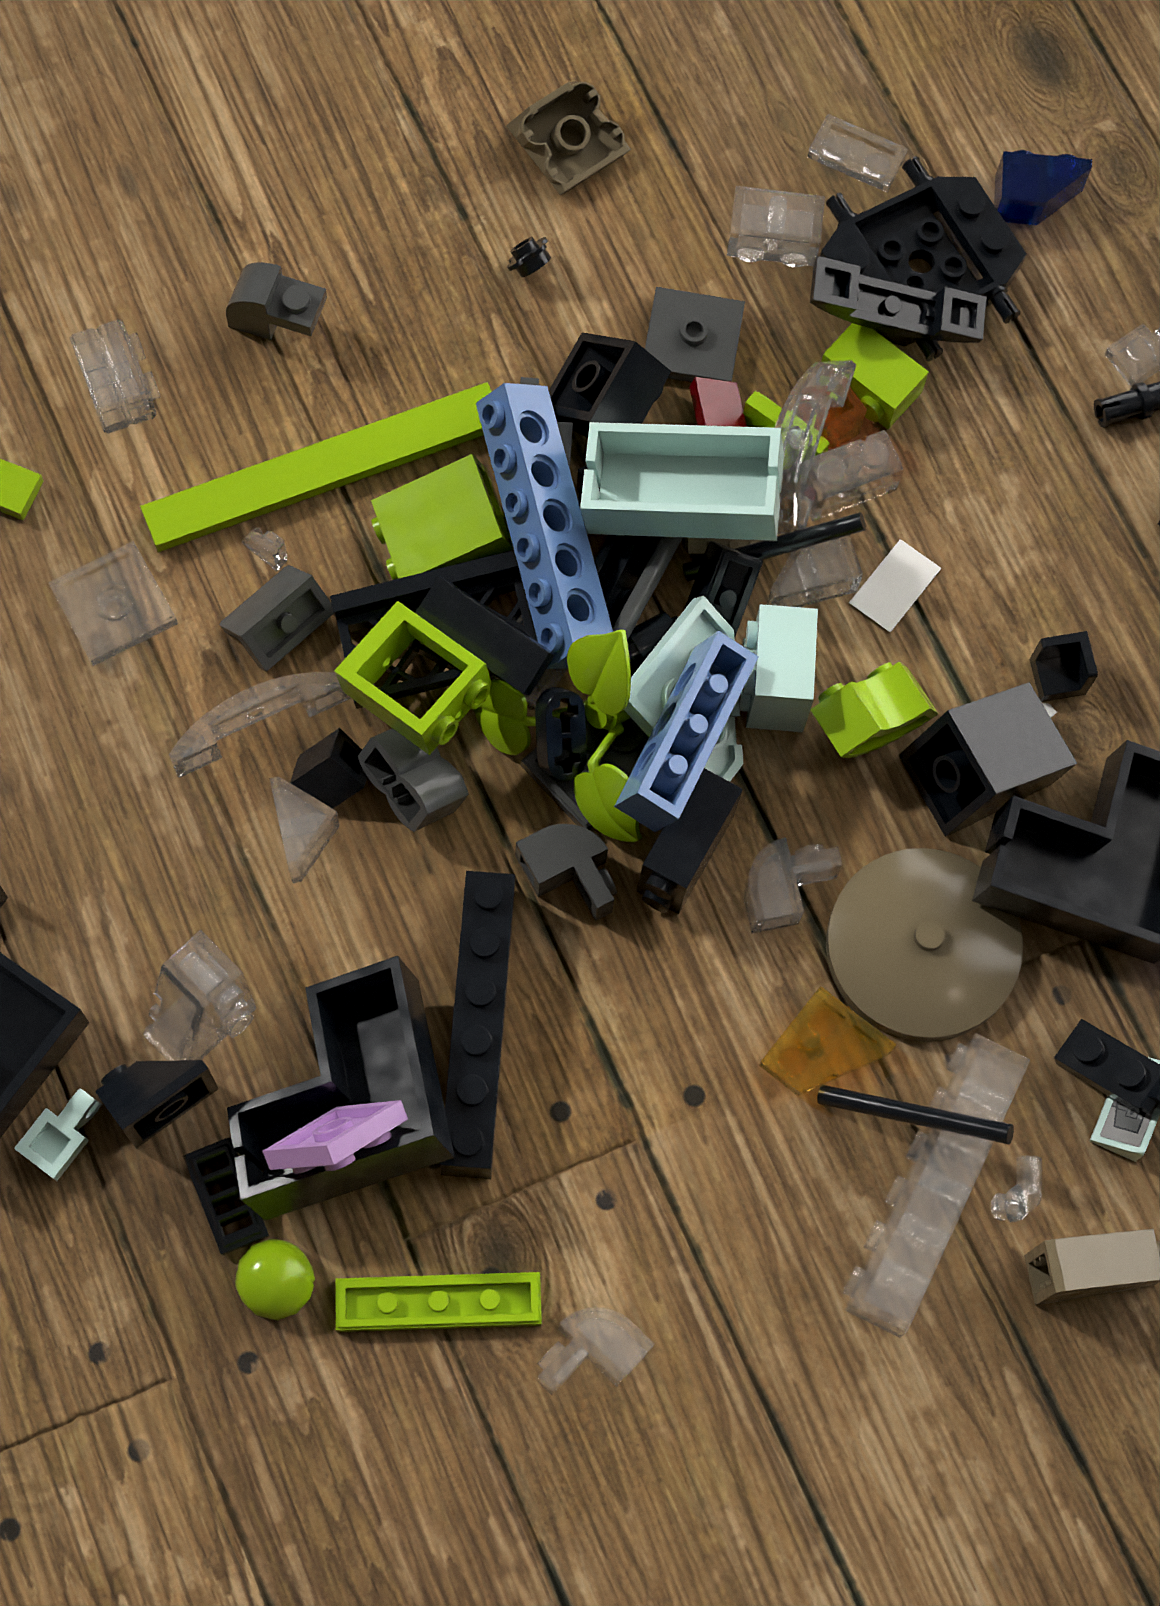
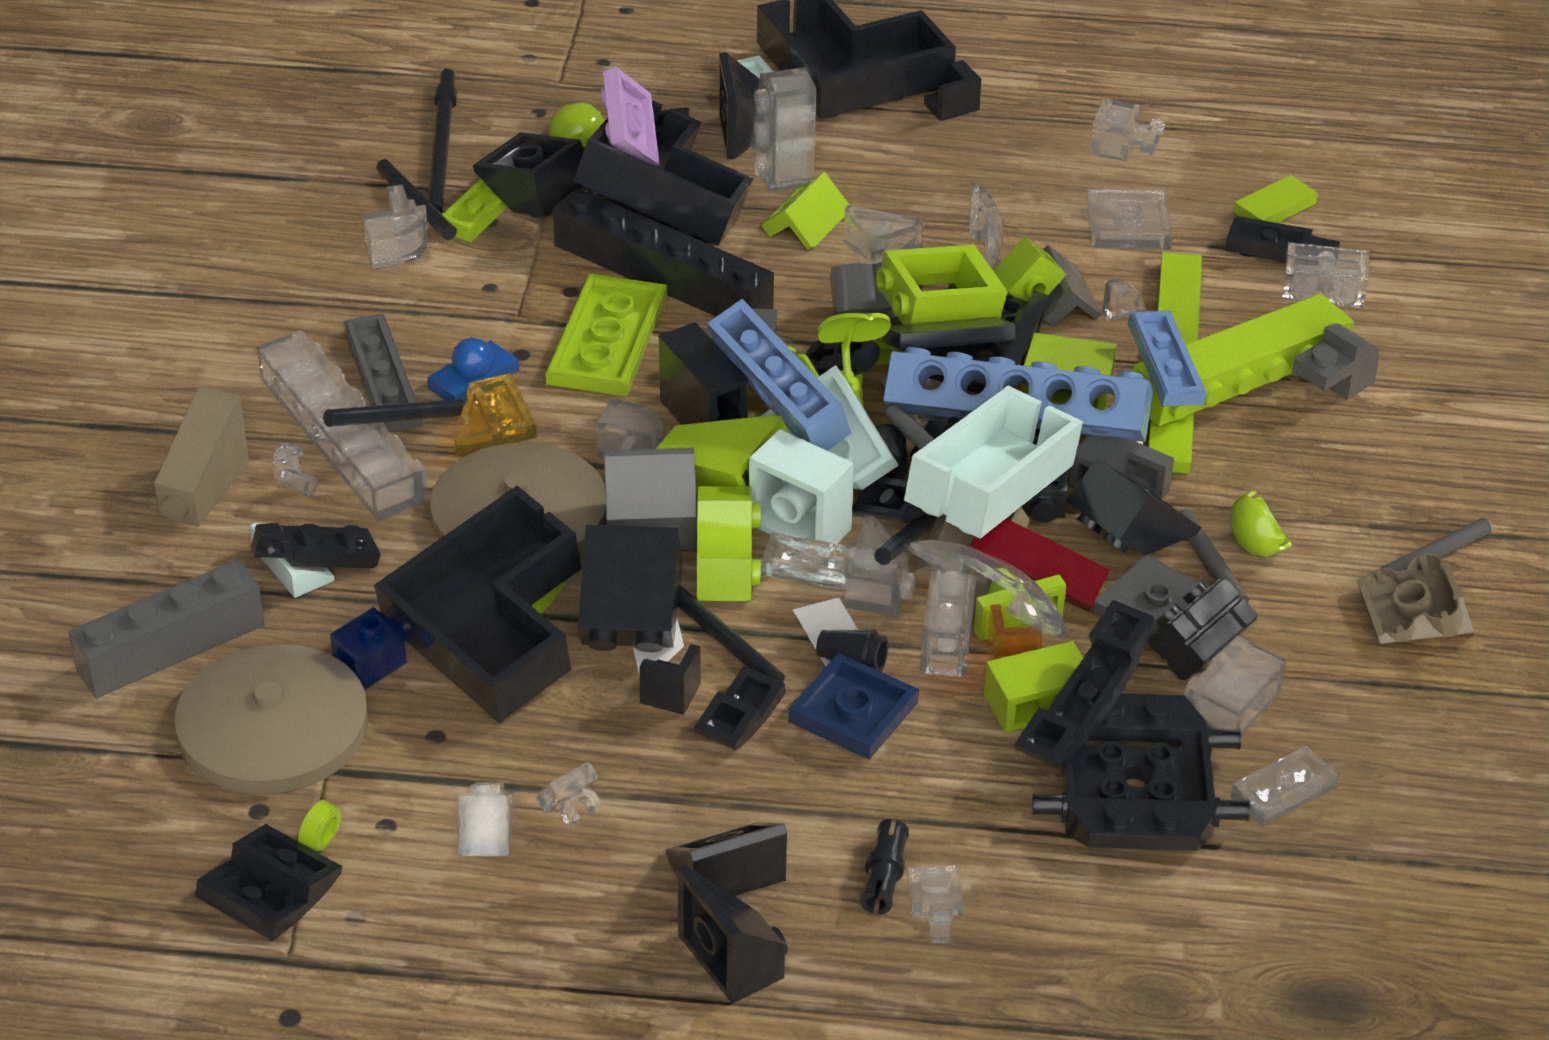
camera: 125 degrees right, 30 degrees down
black plate [507,237,551,278] -> none
clear blue slope [994,150,1092,225] -> none
none -> dark grey tile [343,313,422,434]
none -> black bar [376,159,457,240]
none -> blue tile [427,337,519,402]
none -> black bar [428,69,457,214]
none -> black slope [473,132,583,218]
none -> lime tile [545,274,667,397]
none -> slope [604,448,697,550]
none -> lime slope [656,415,788,494]
none -> black bar [678,584,785,682]
none -> black slope [694,666,786,750]
none -> lime panel [761,171,851,250]
none -> clear plate [761,532,859,590]
none -> dark blue plate [788,653,919,760]
none -> black cone [816,630,889,672]
none -> lime brick [993,236,1067,302]
none -> medium blue tile [1127,311,1207,406]
none -> lime brick [1133,293,1354,427]
none -> black brick [1149,577,1258,681]
none -> dark grey bar [1179,509,1249,603]
none -> black hinge [1225,216,1340,269]
none -> lime hair [1230,491,1292,558]
none -> dark grey bar [1380,518,1491,572]

